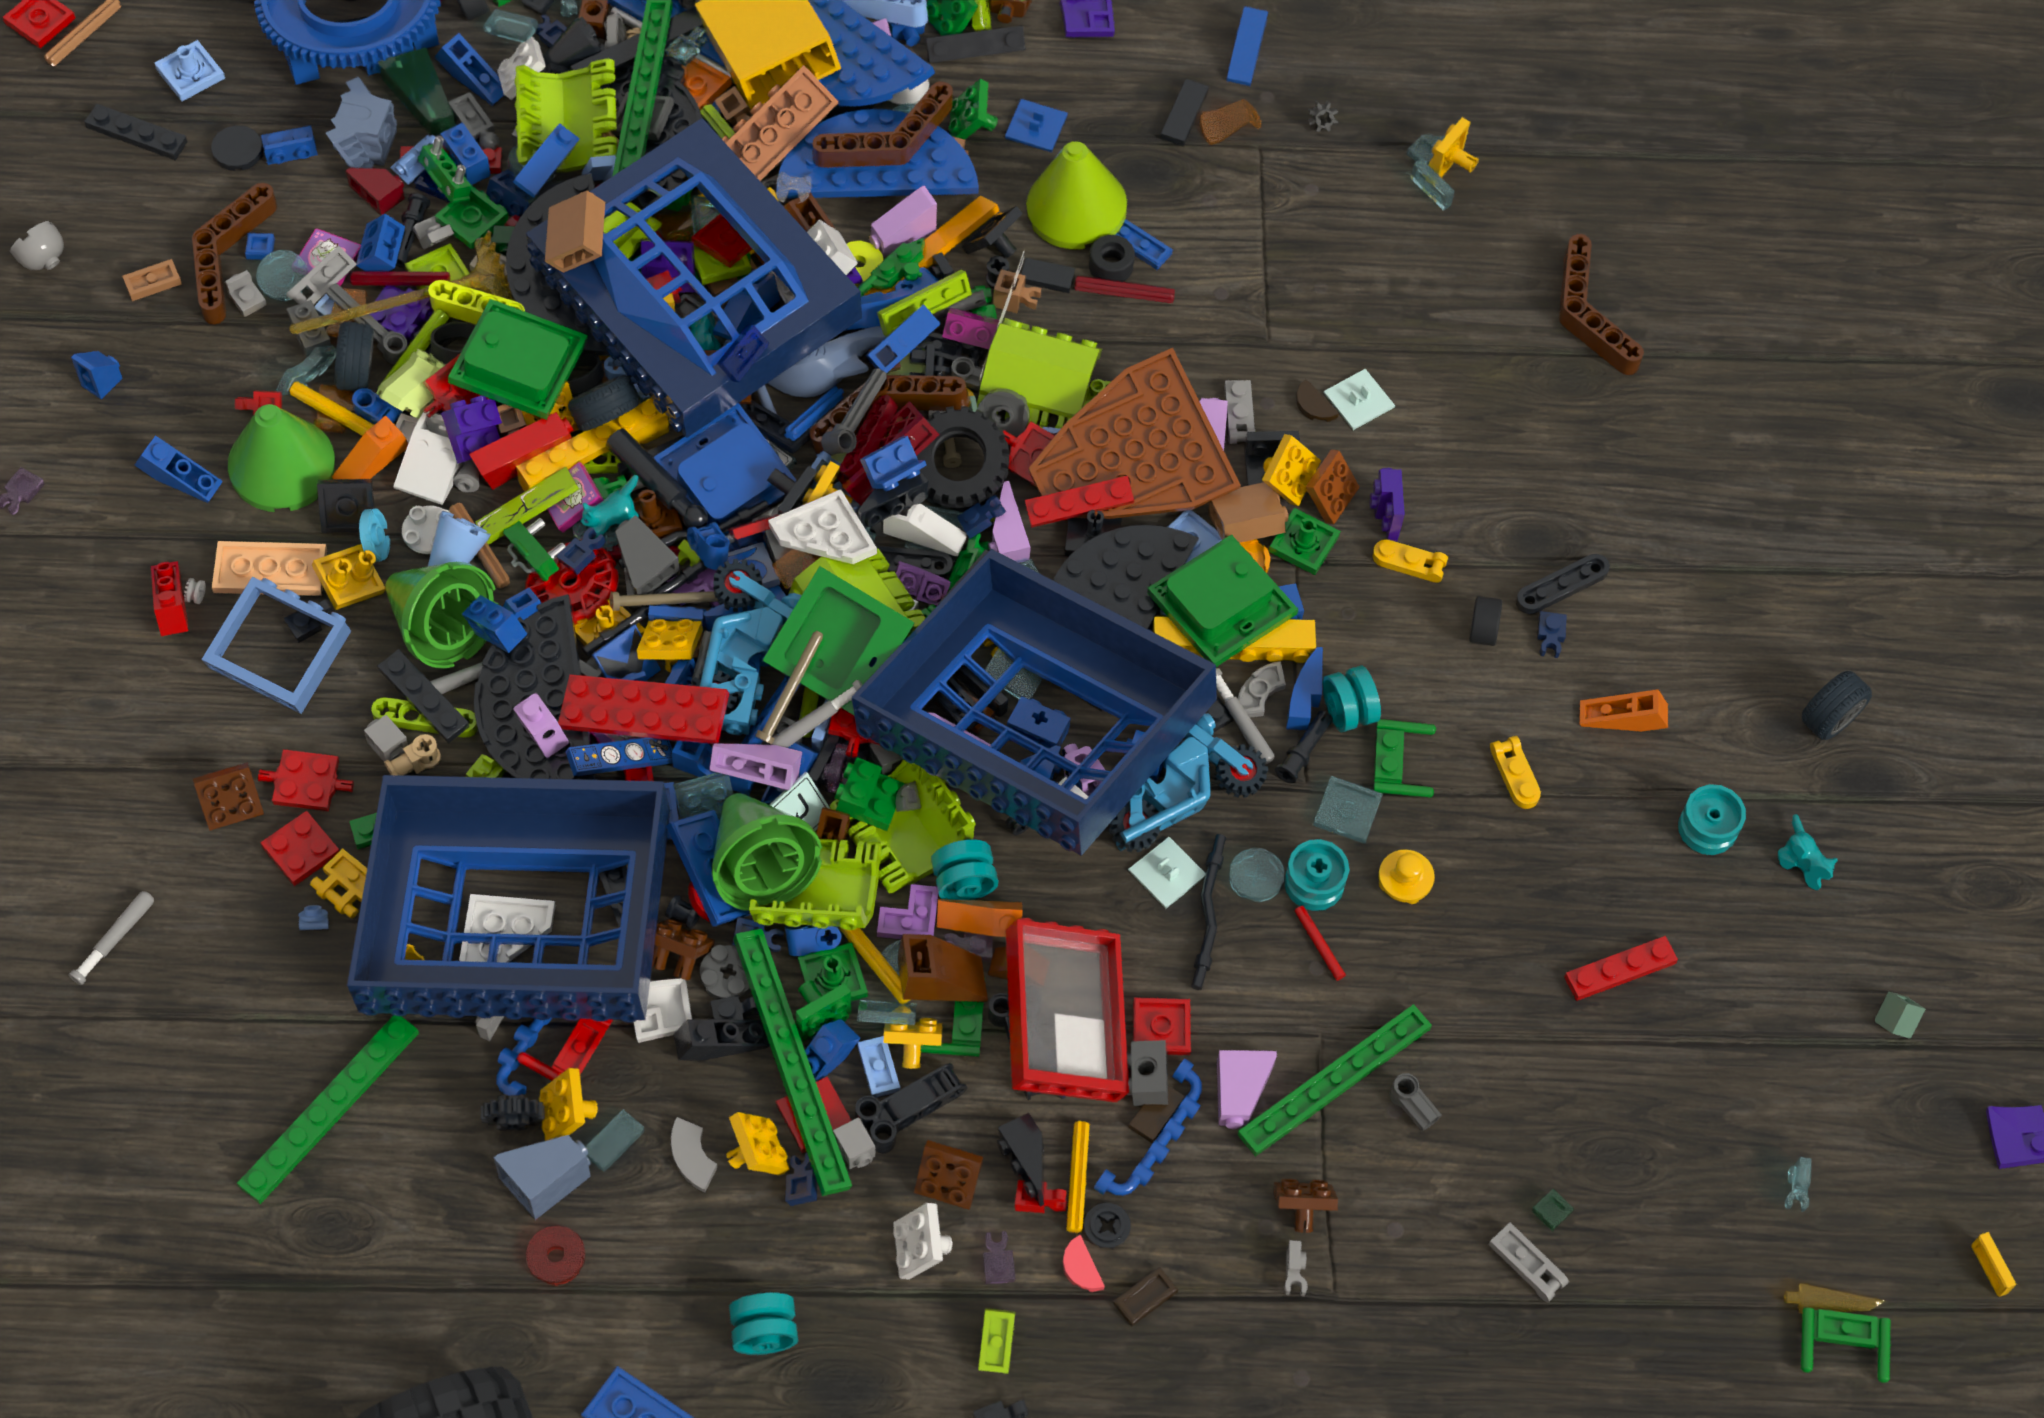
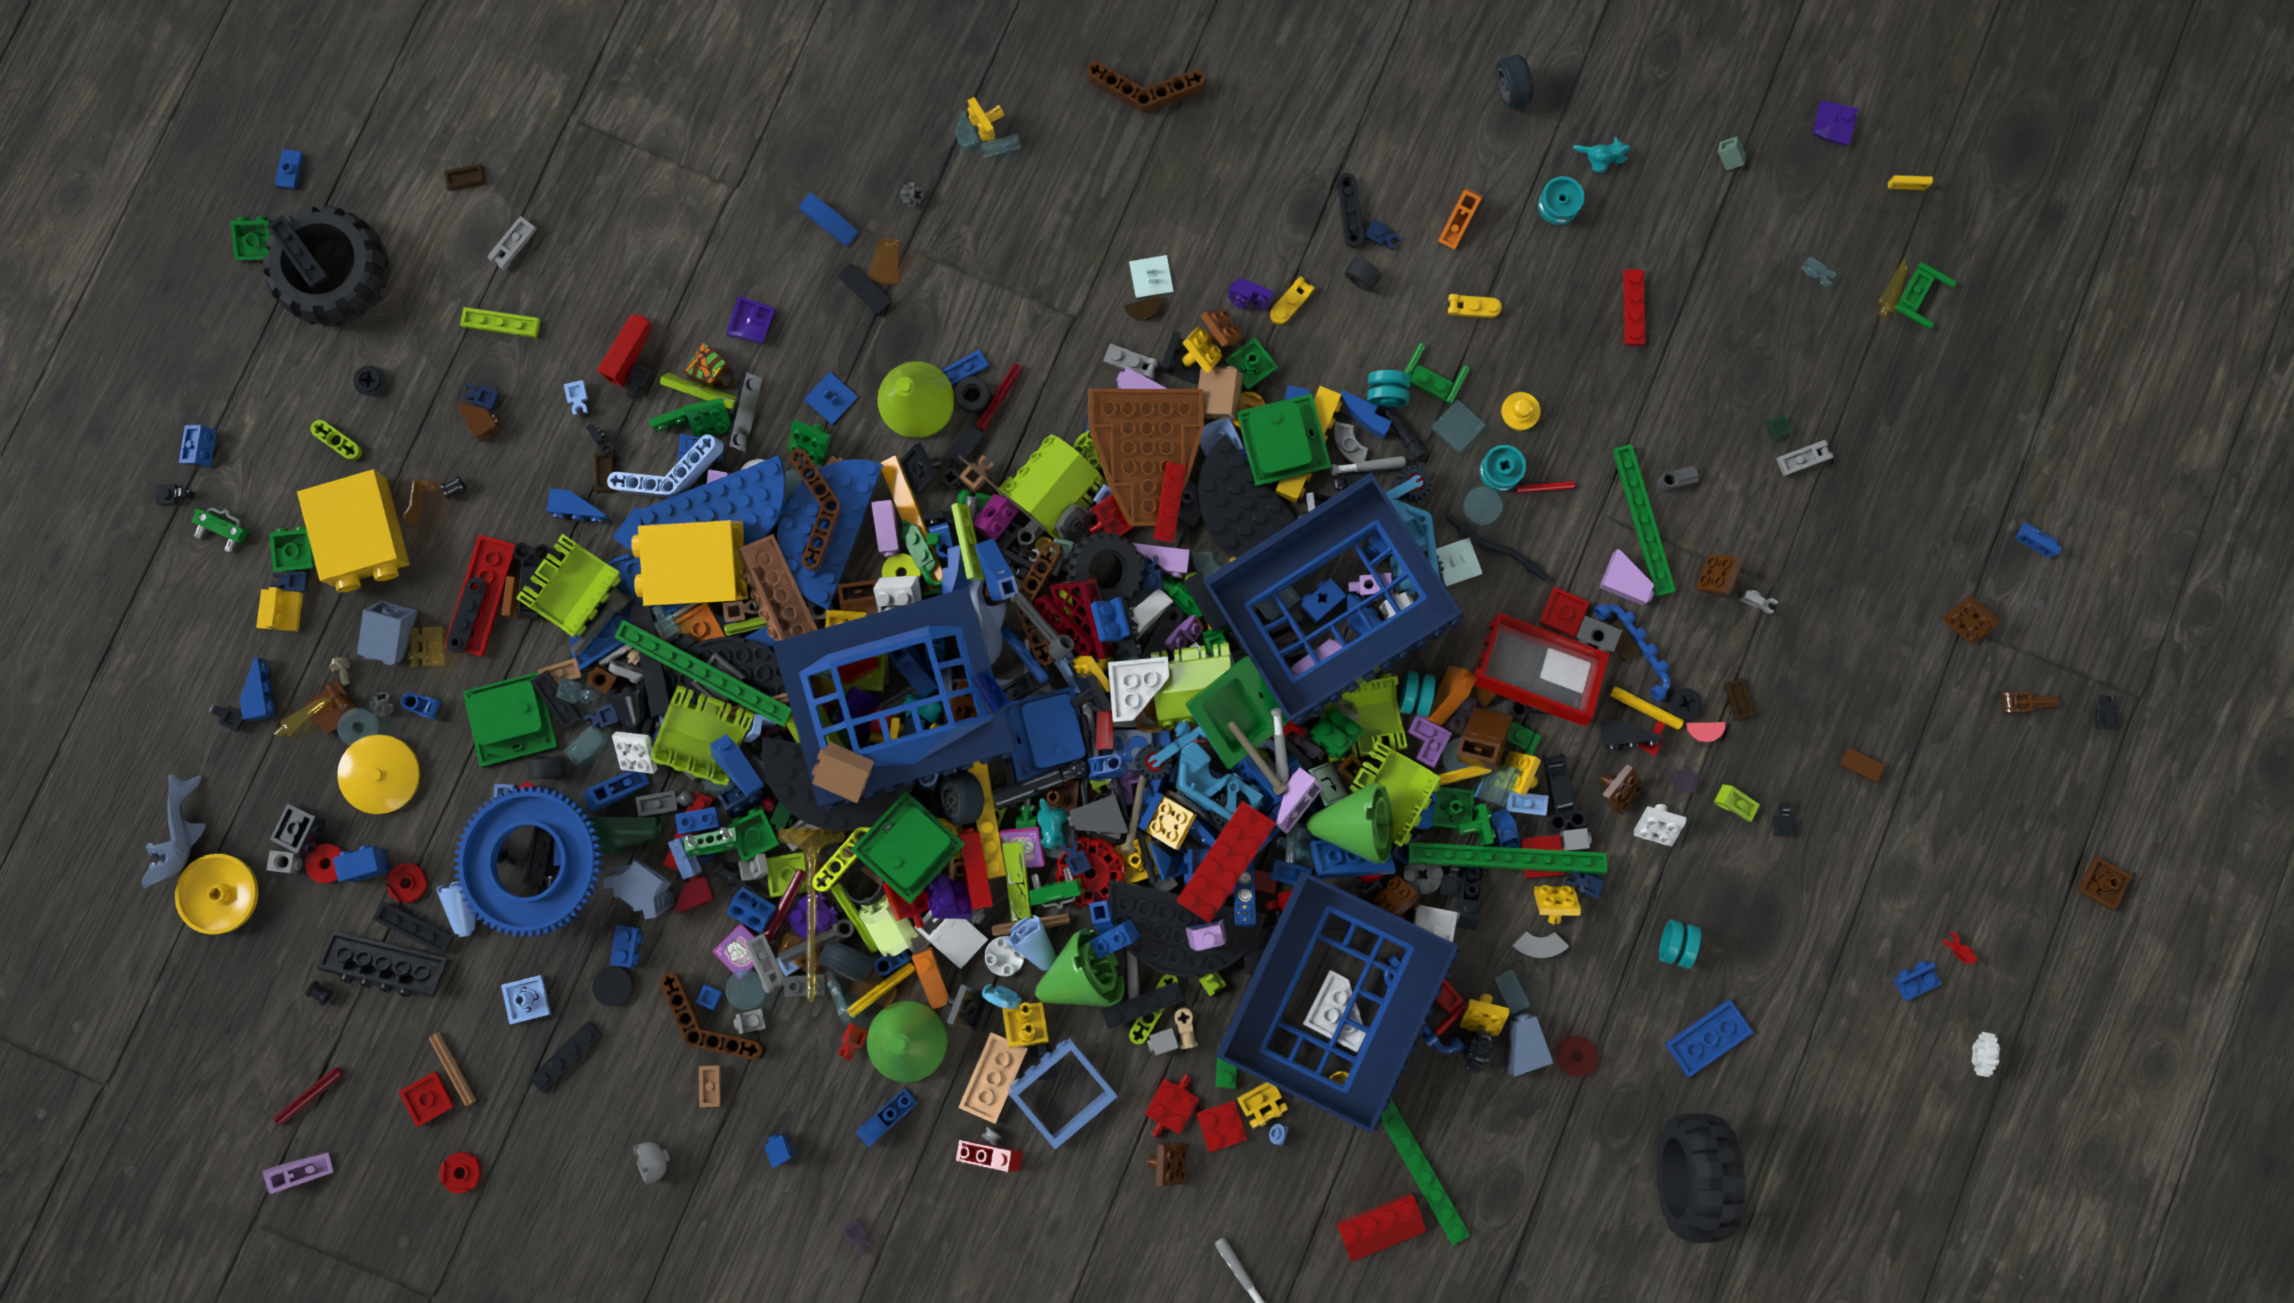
camera: 65 degrees left, 20 degrees up
clear piece [776,172,812,202] -> none
none -> red slope [1336,1193,1426,1262]

